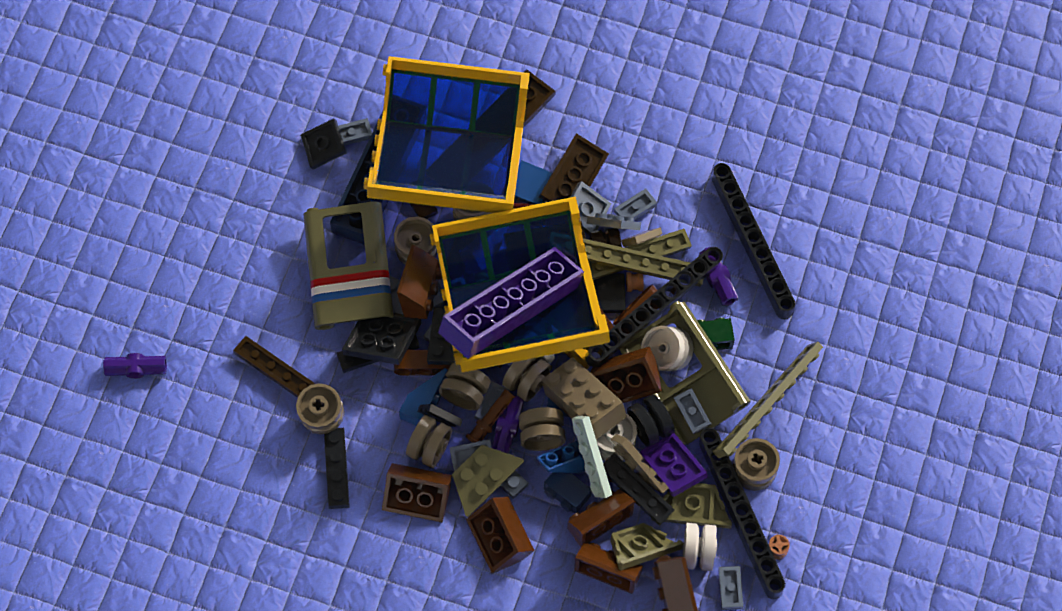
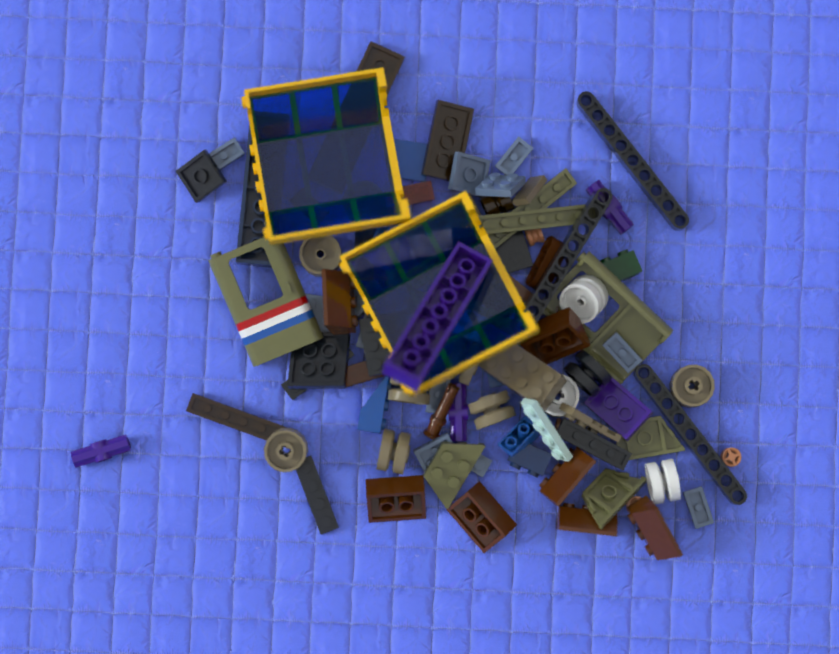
camera: 20 degrees left, 20 degrees up
black tile [417,404,462,427] -> none
olive plate [713,341,823,458] -> none

